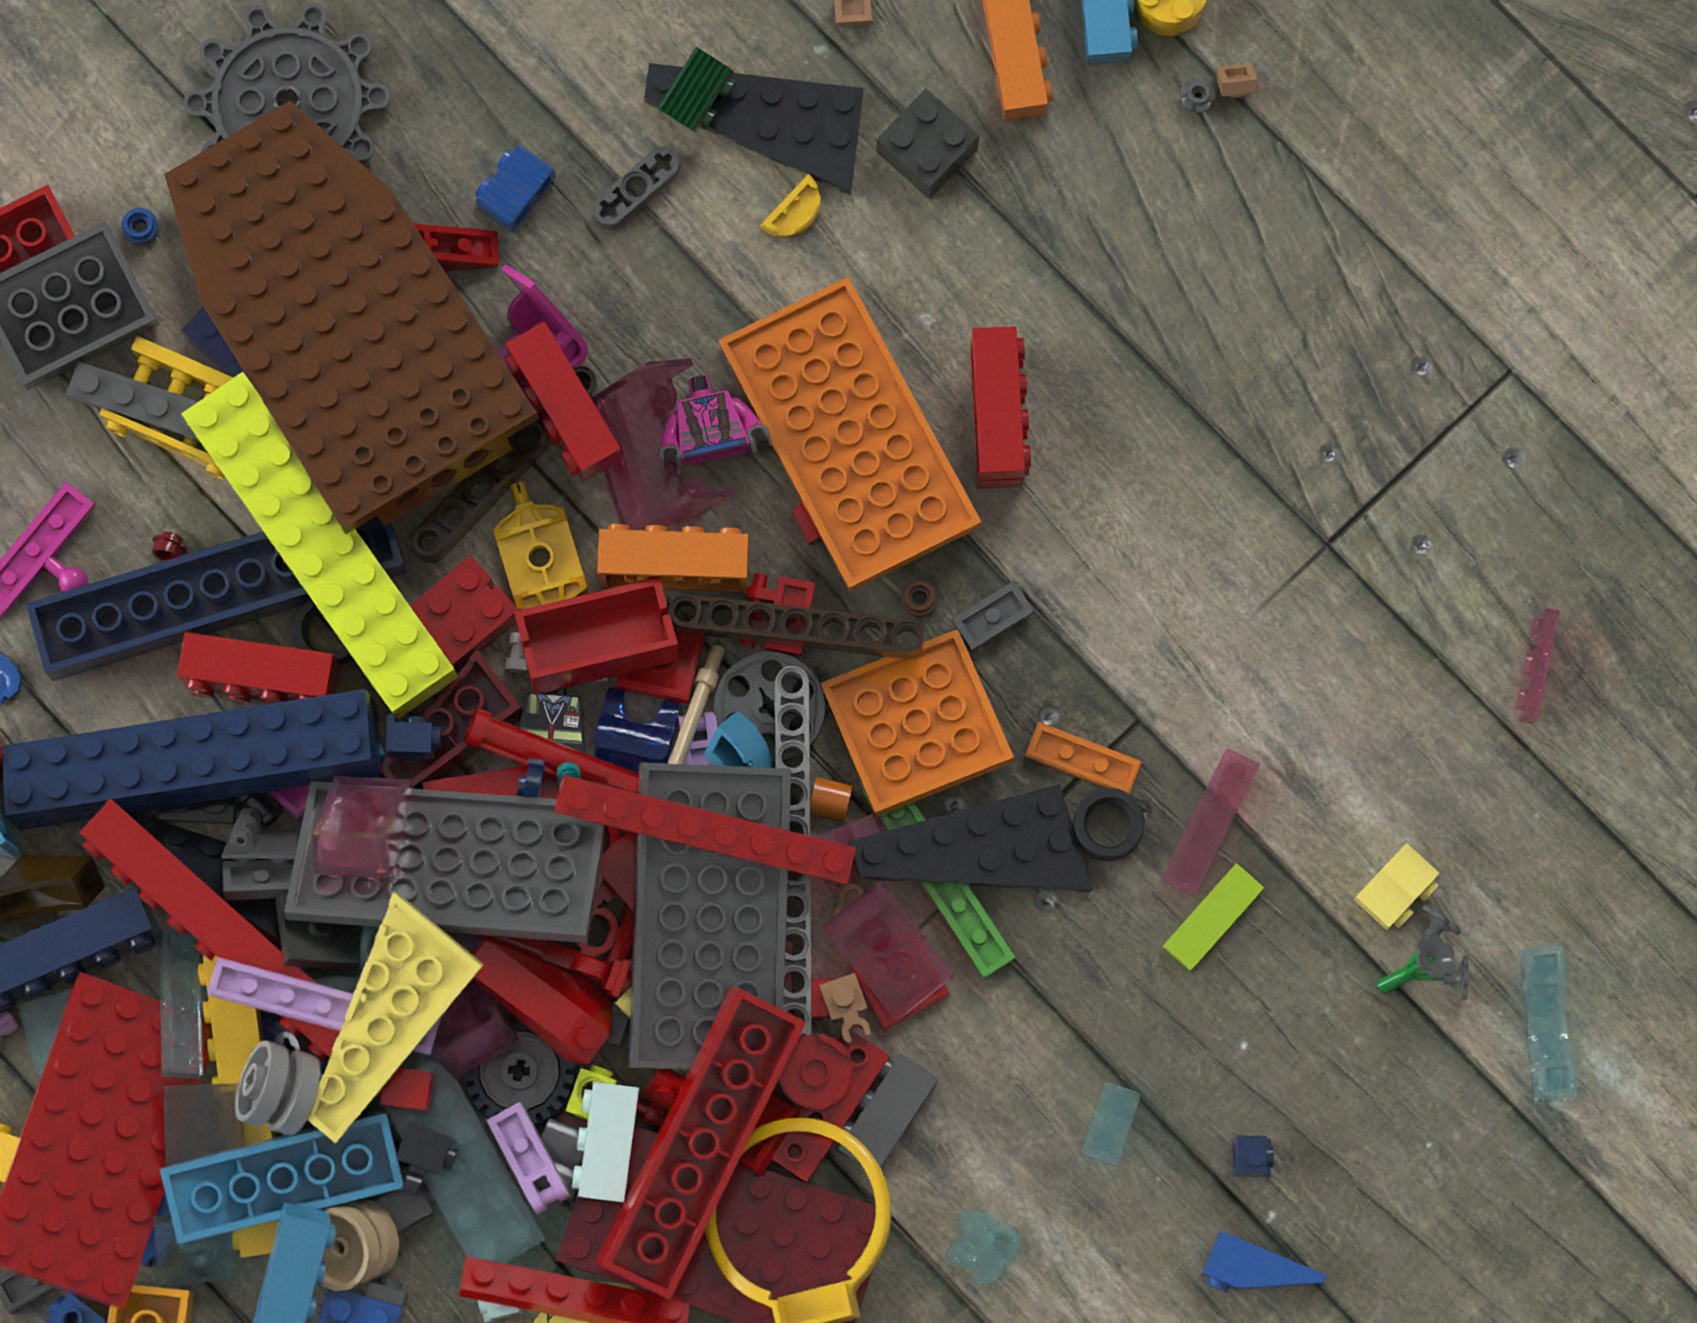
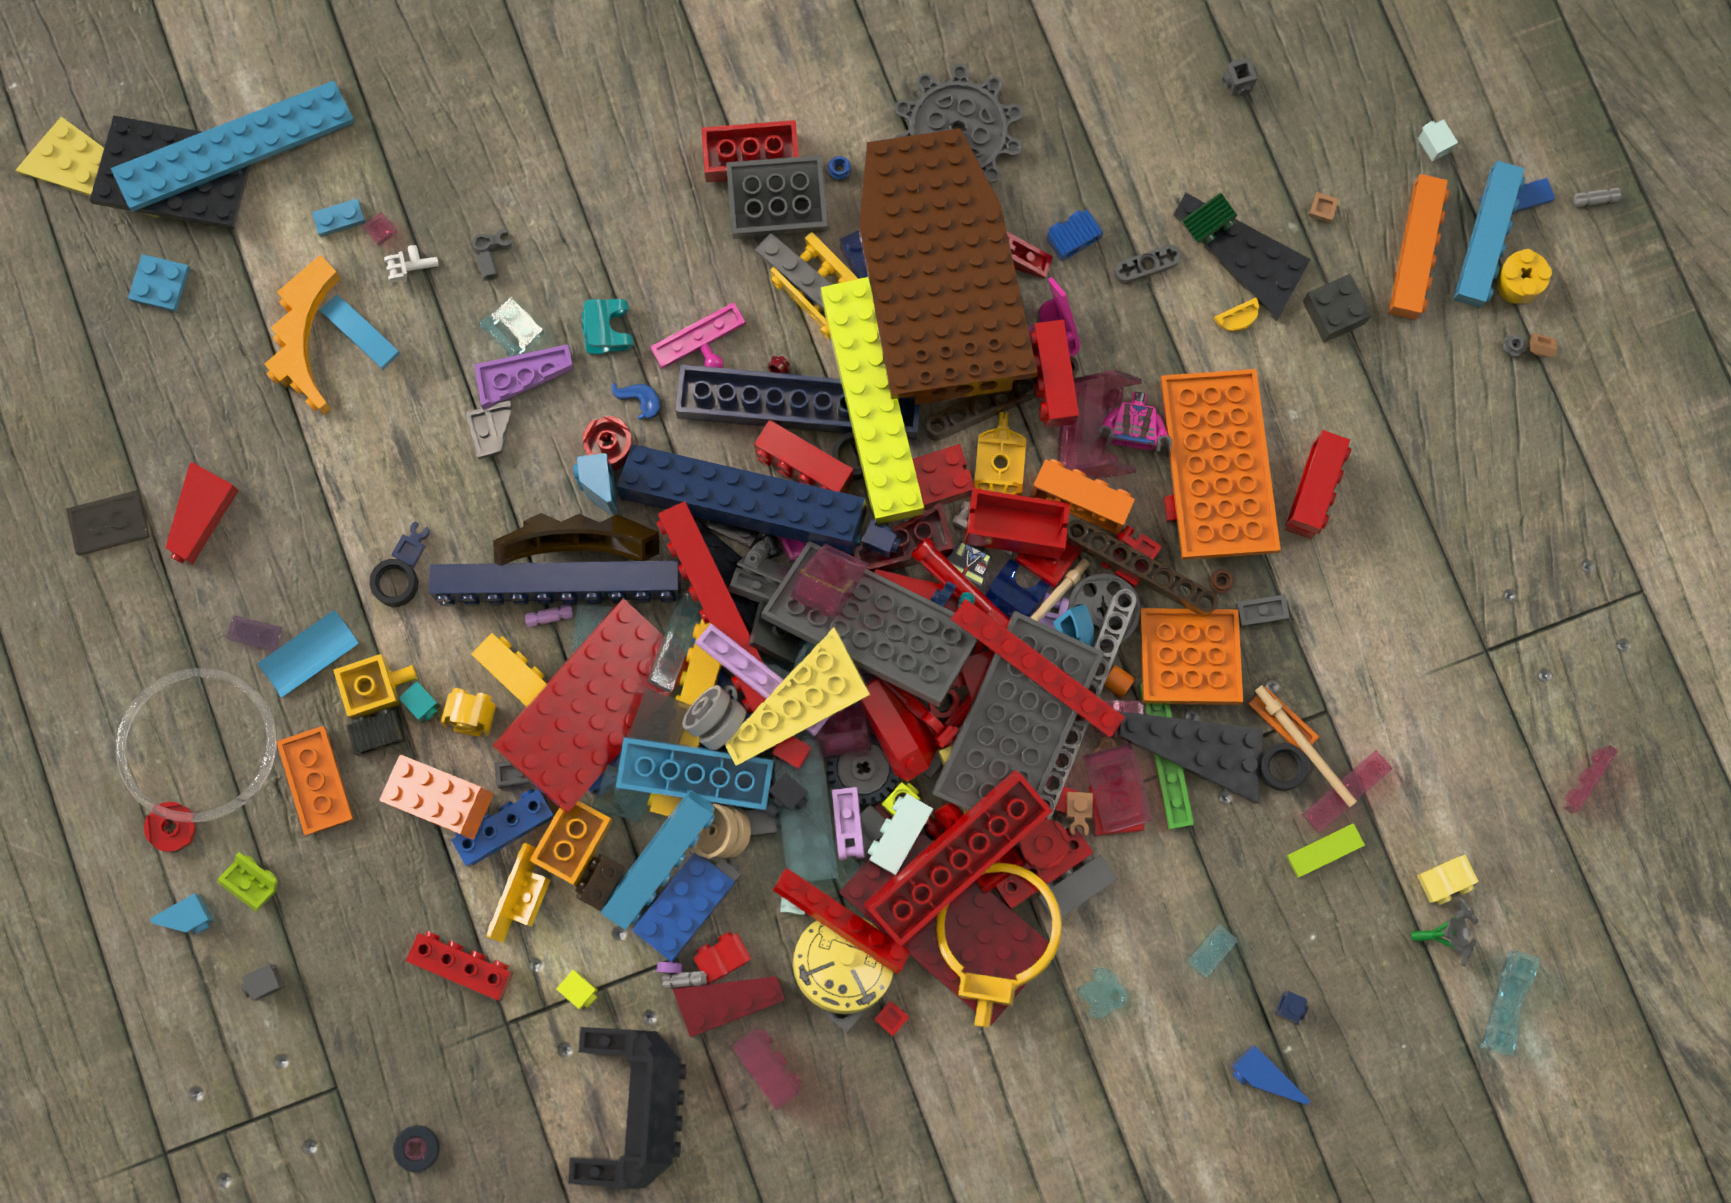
camera: 20 degrees right, 0 degrees up
none -> tan bar [1255,685,1357,807]

